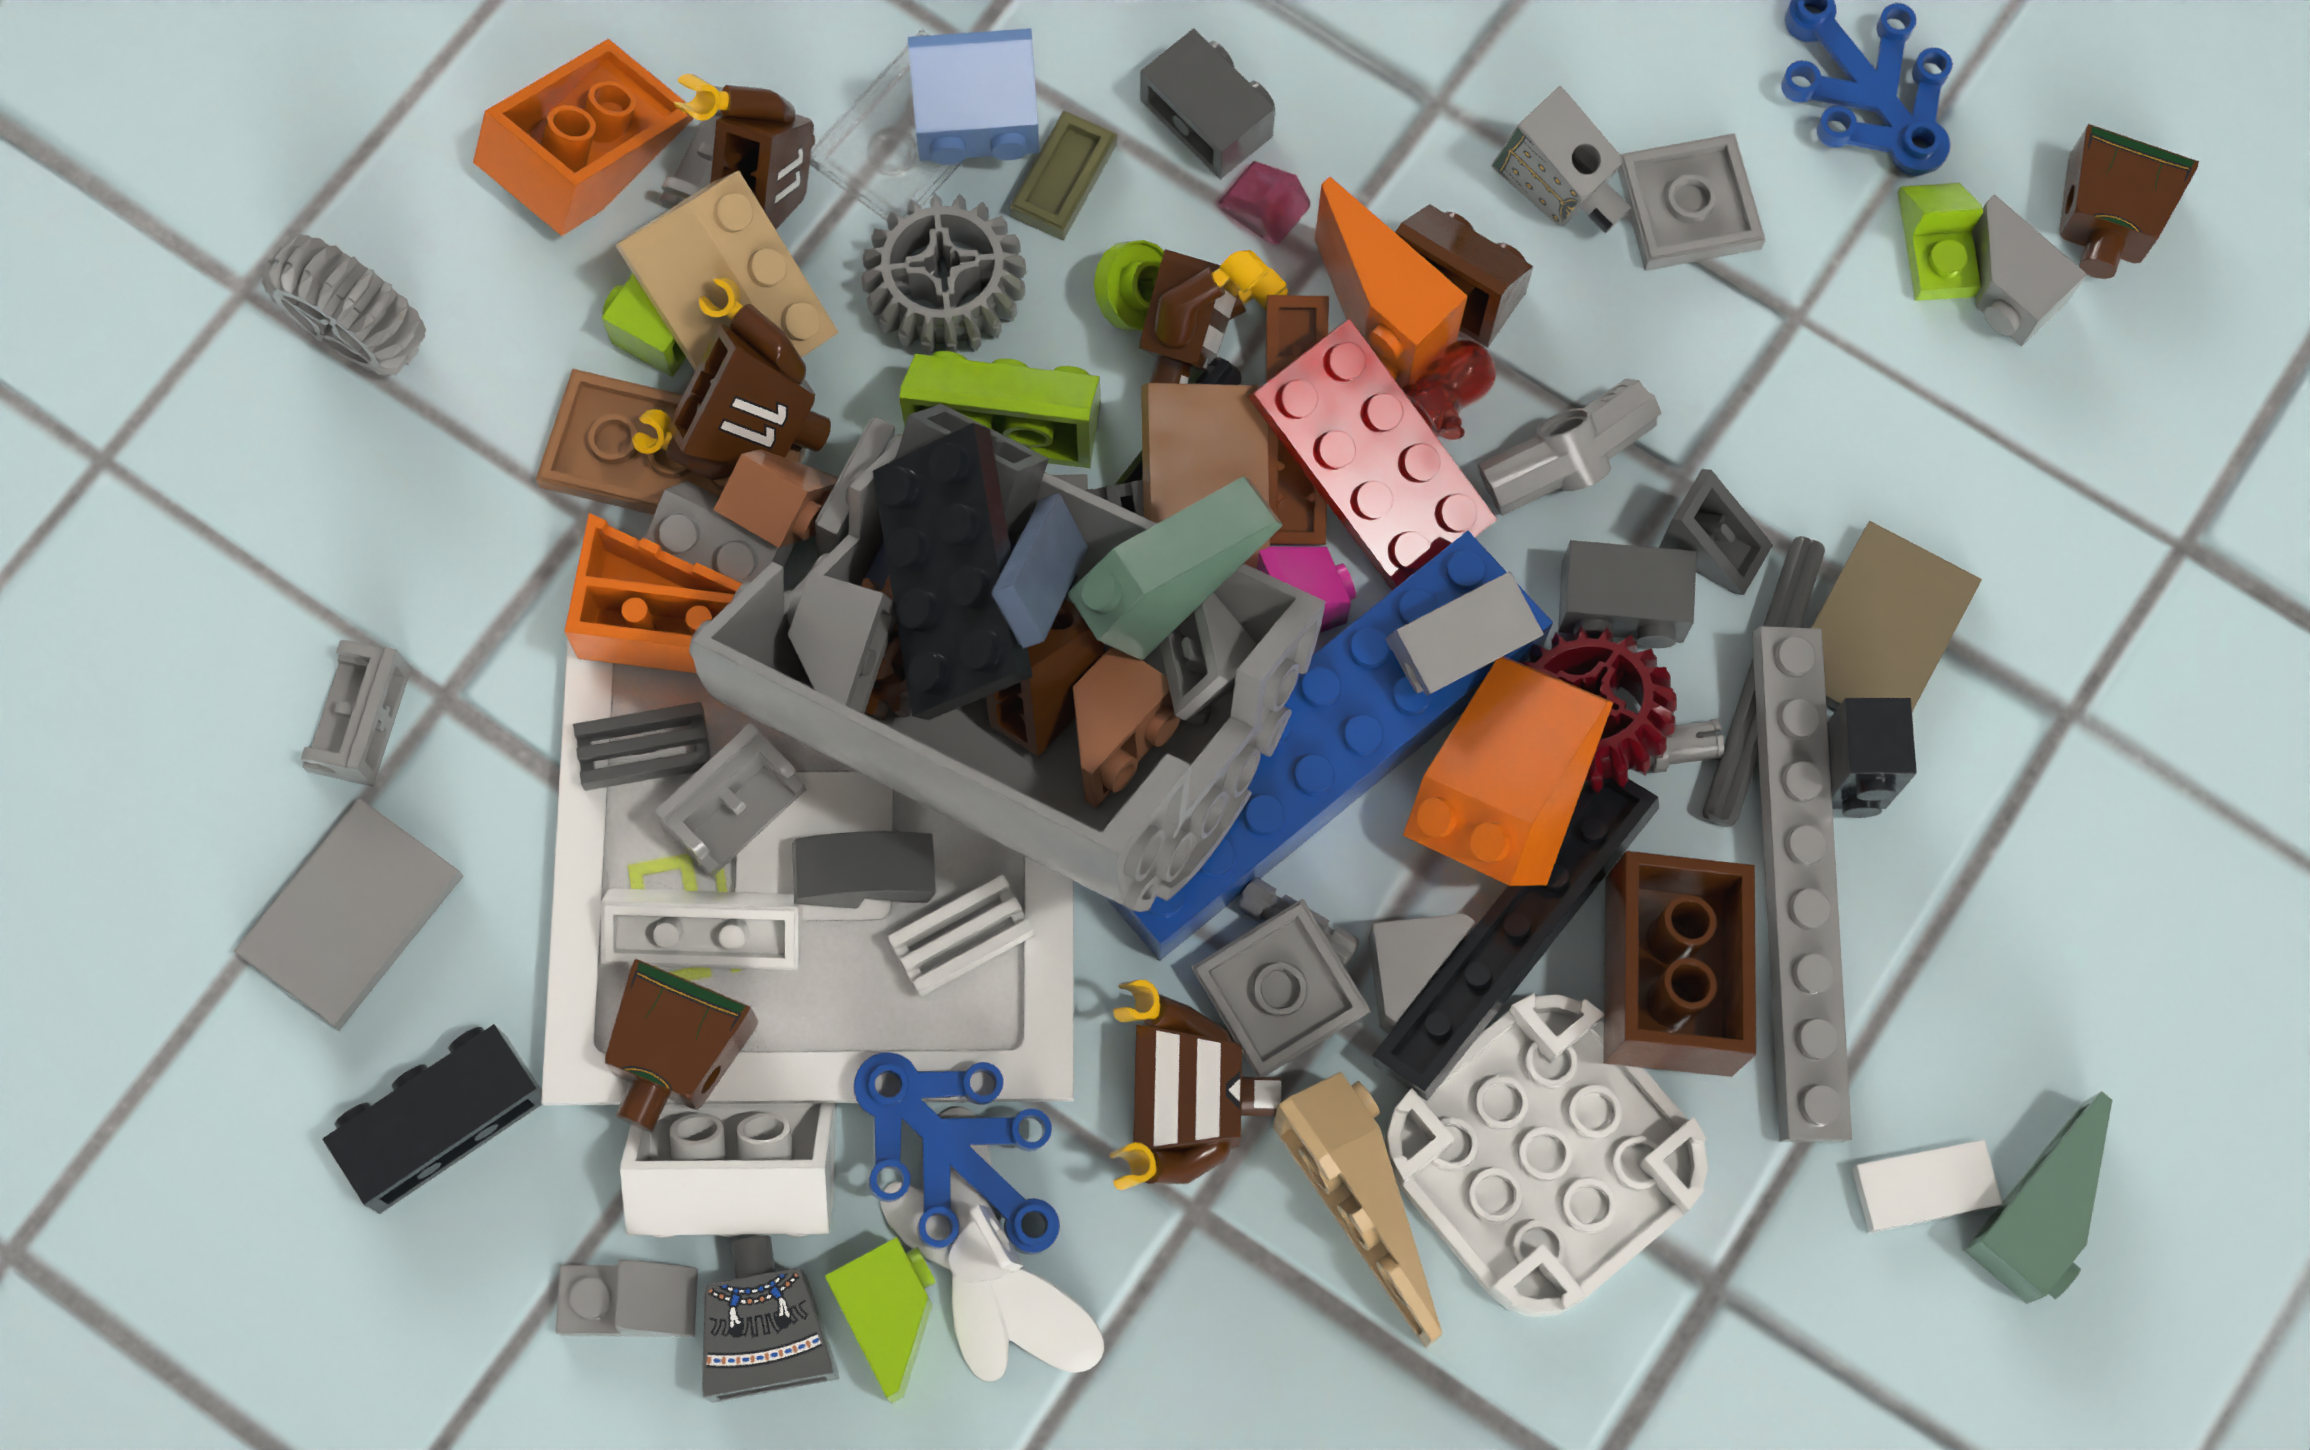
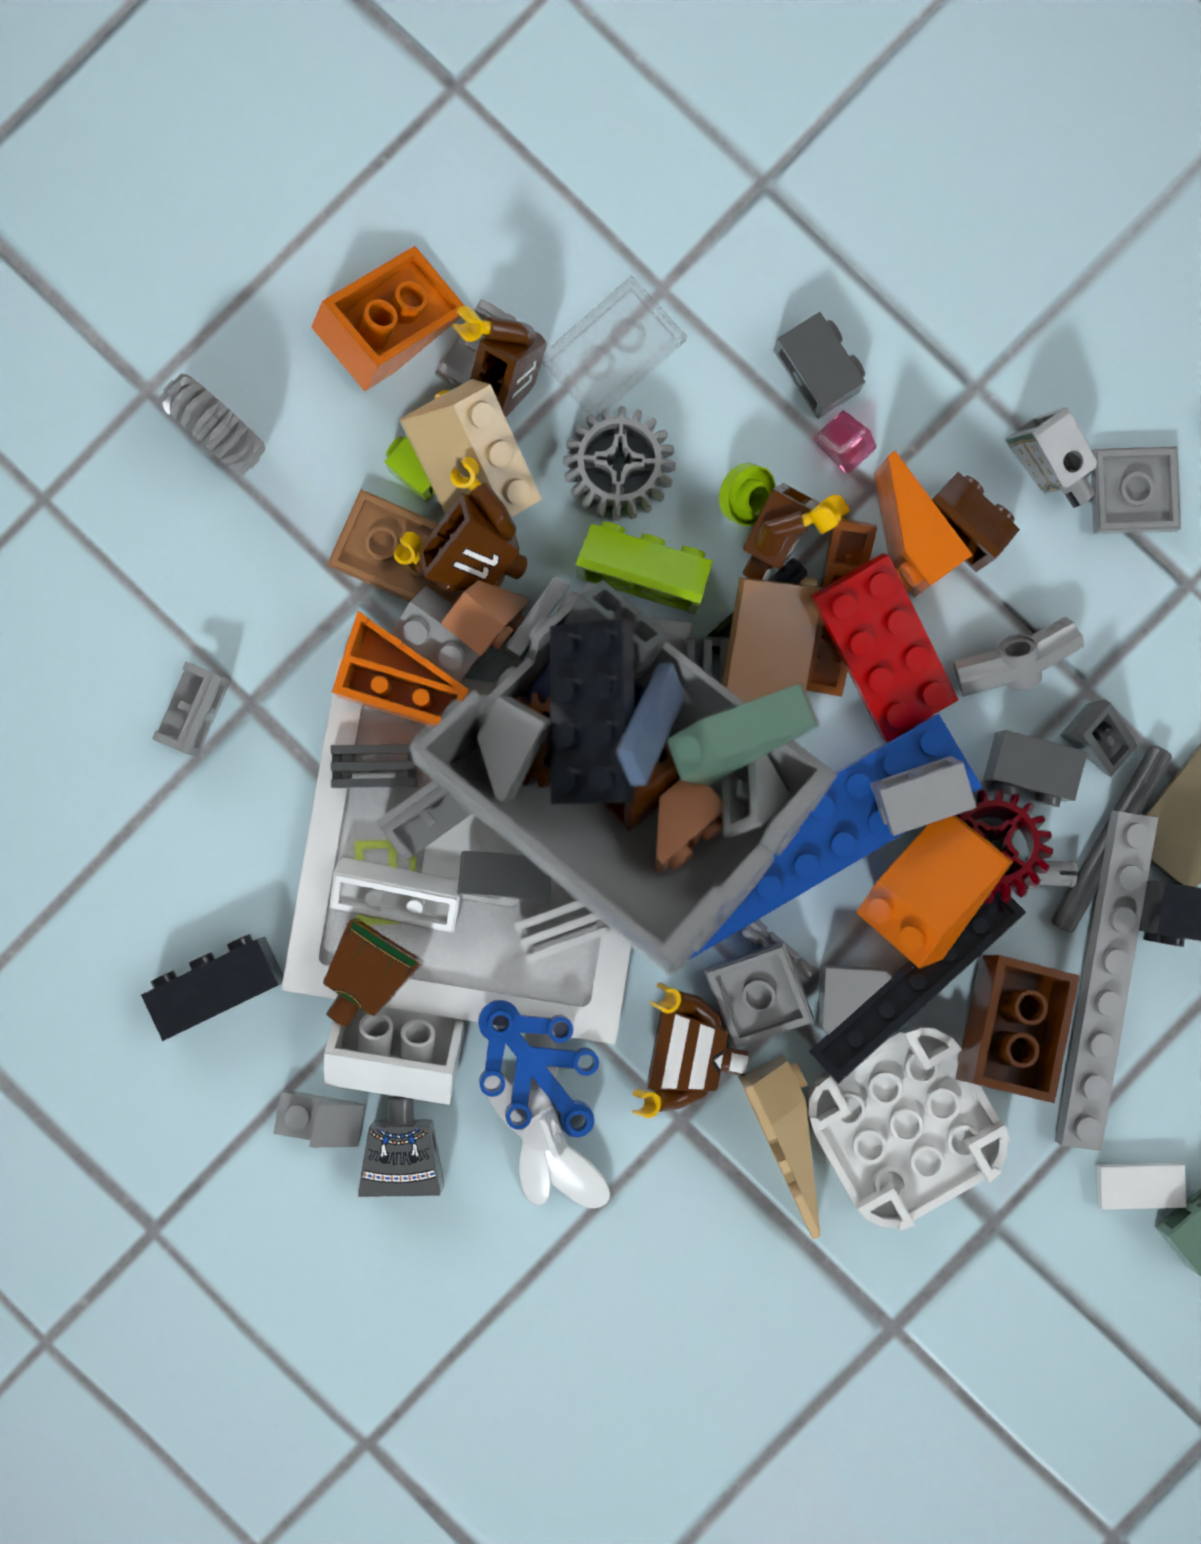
camera: 10 degrees right, 15 degrees up
light grey tile [234,798,464,1030] -> none
lime slope [825,1237,936,1403] -> none
slope [908,28,1040,165] -> none
olive tile [1009,110,1117,241] -> none
dark pink slope [1257,546,1356,633] -> none
clear red animal [1401,340,1496,440] -> none

